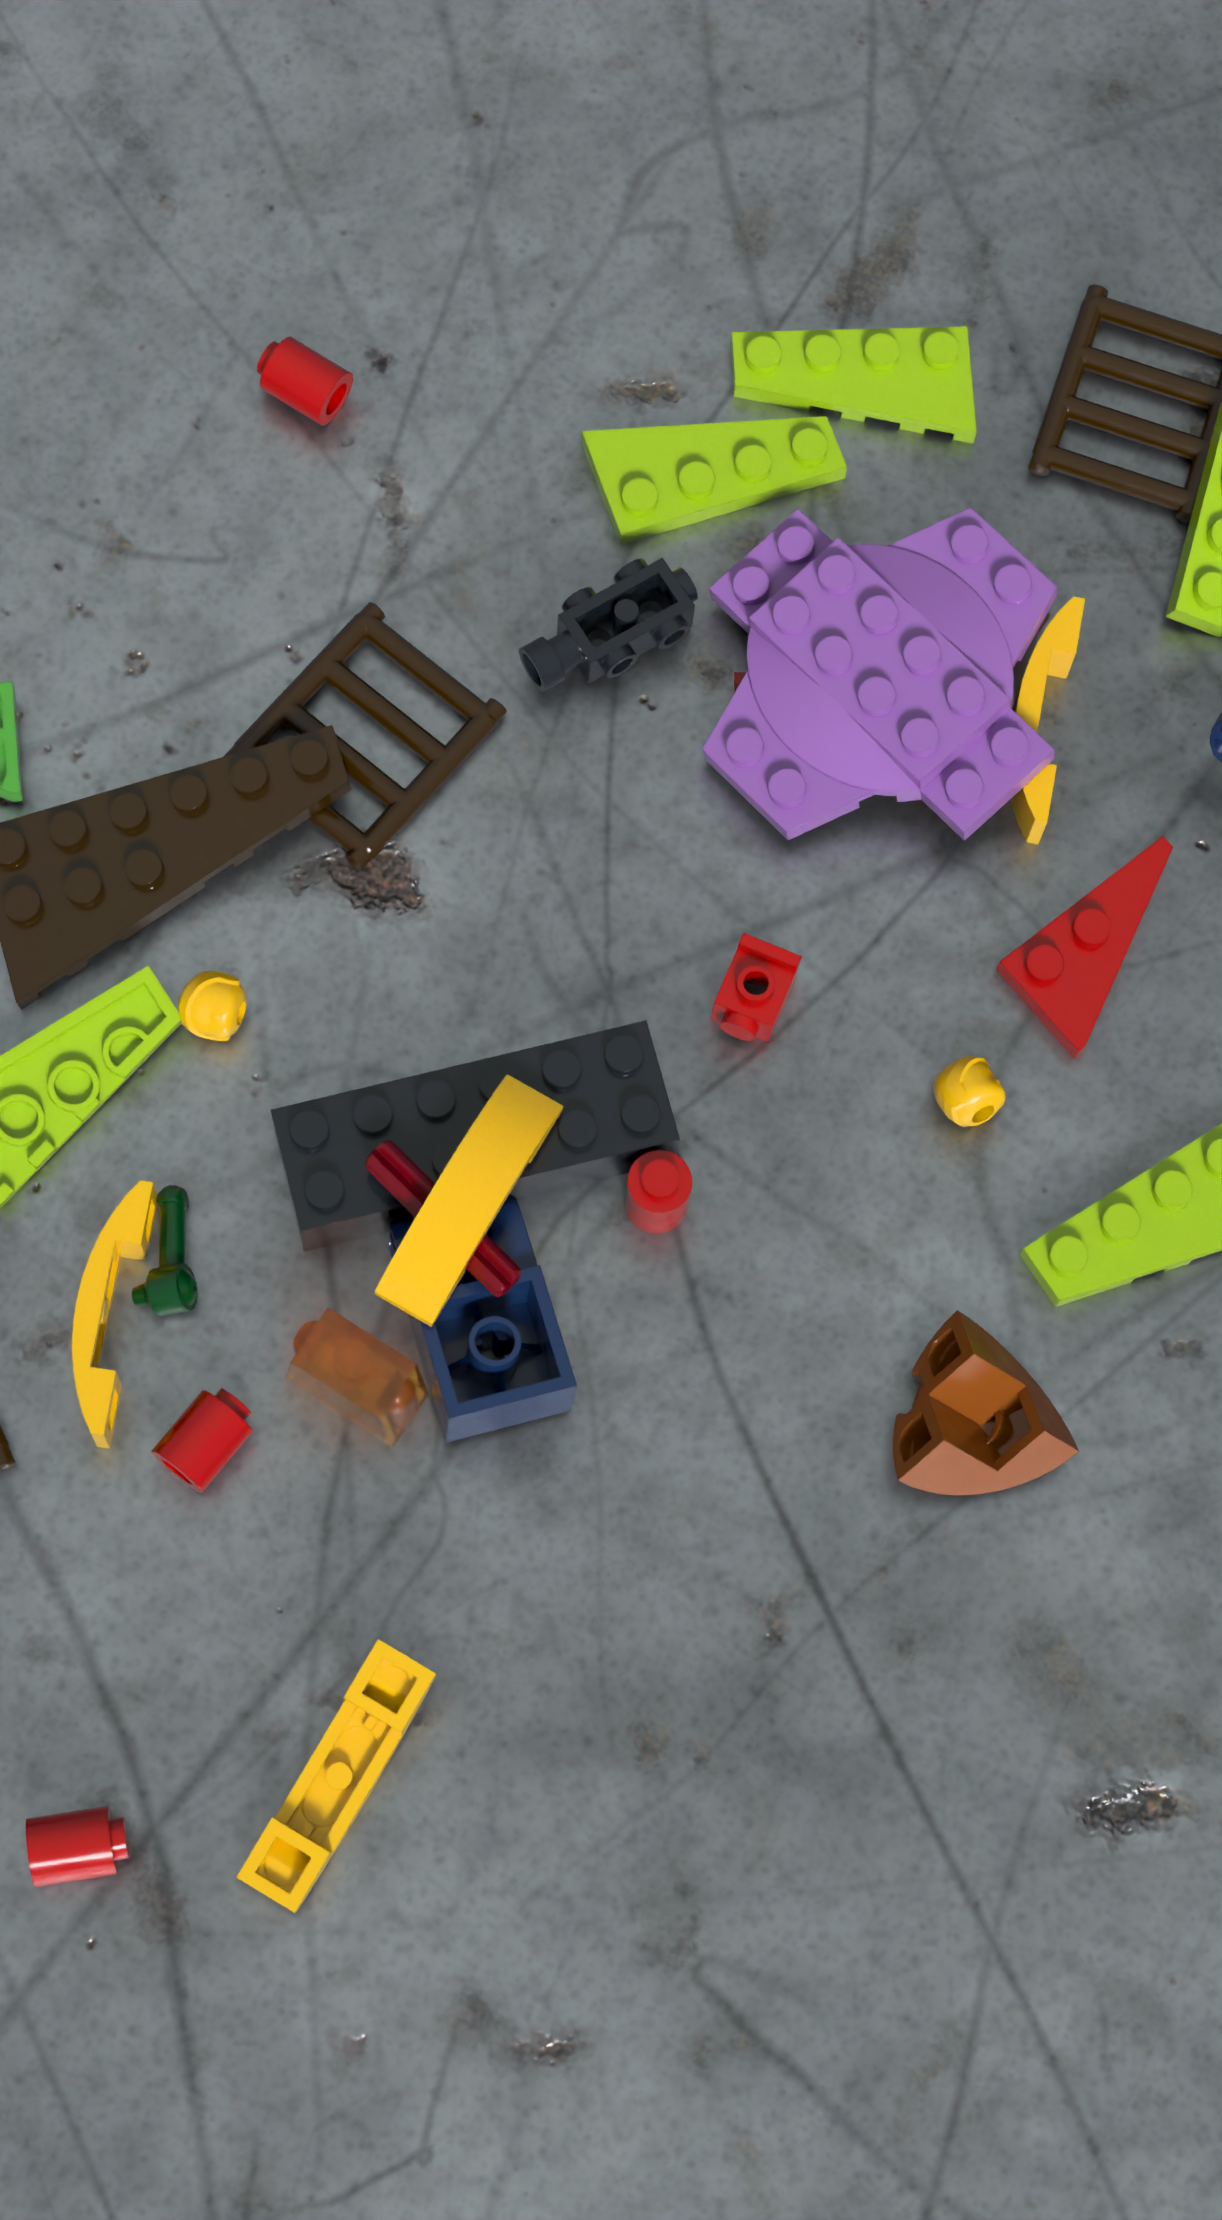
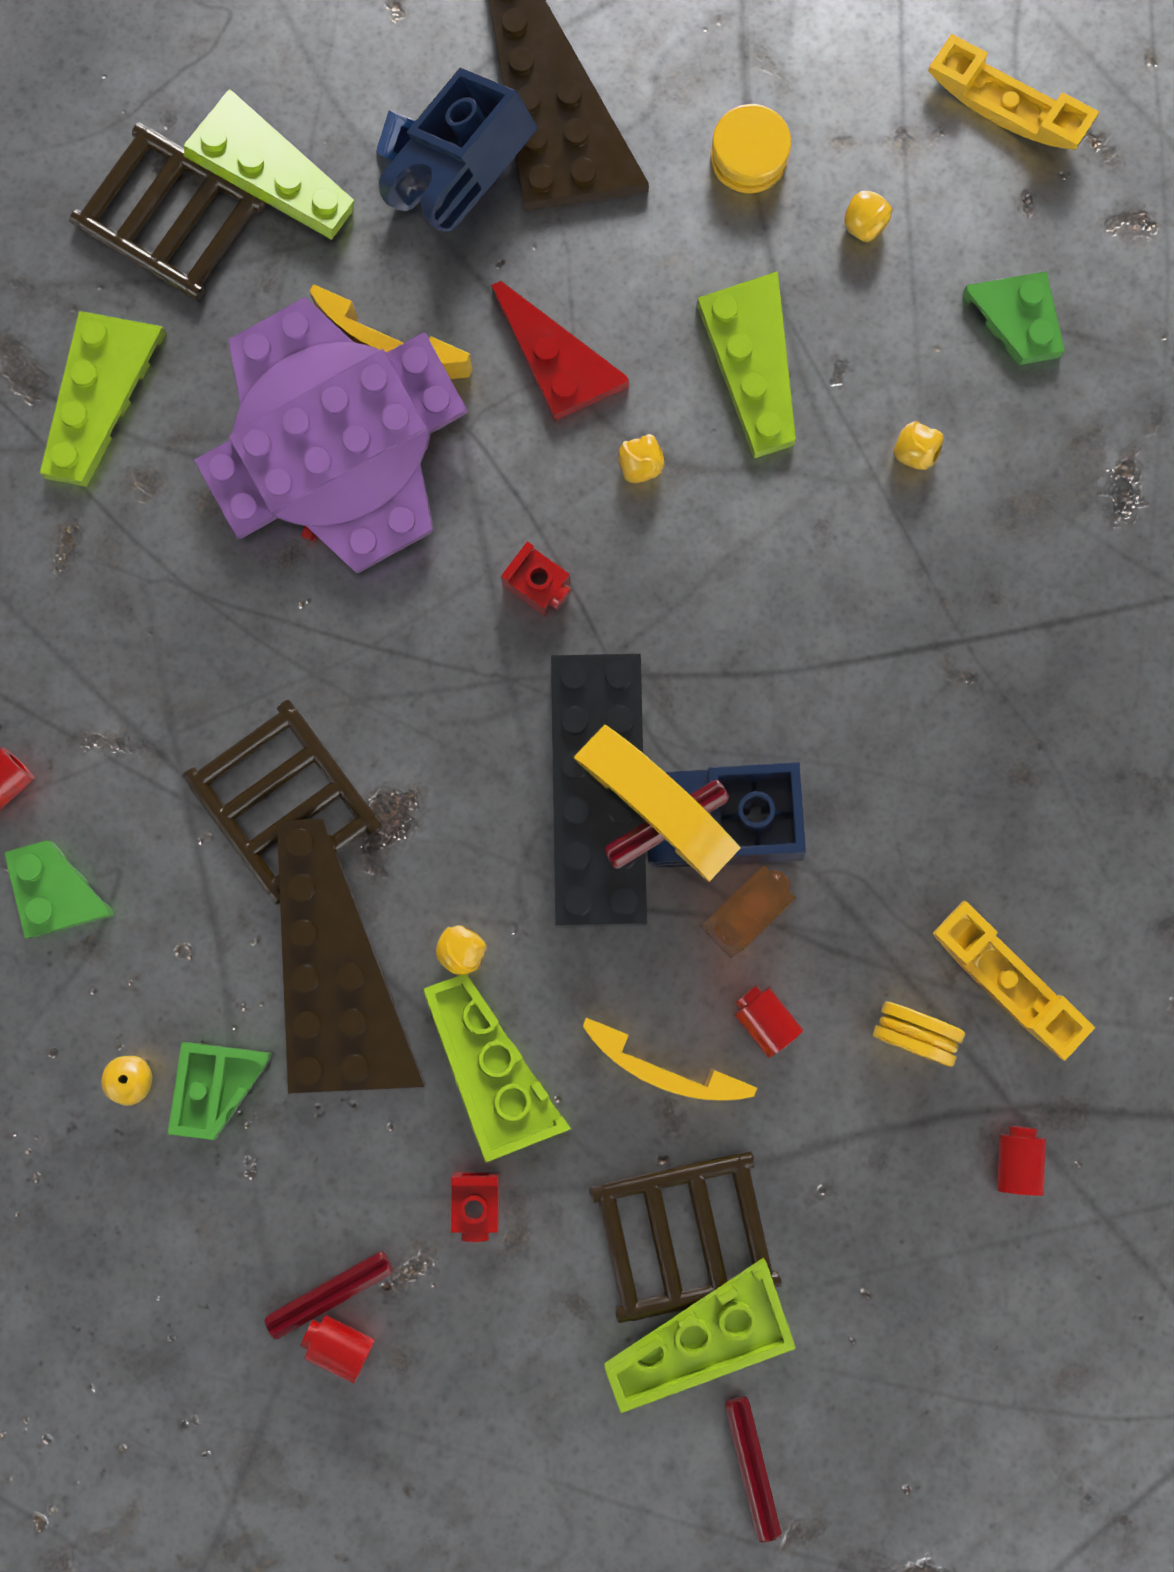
camera: 70 degrees left, 10 degrees up
dark green piece [131,1185,198,1316] -> none
black brick [519,557,698,692] -> none
lime wing [581,416,847,545] -> none
red brick [624,1150,692,1233] -> none
dark orange brick [893,1310,1079,1495] -> none
none -> bright green wing [4,840,114,939]
none -> yellow head [872,1001,965,1068]
none -> yellow piece [893,421,944,470]

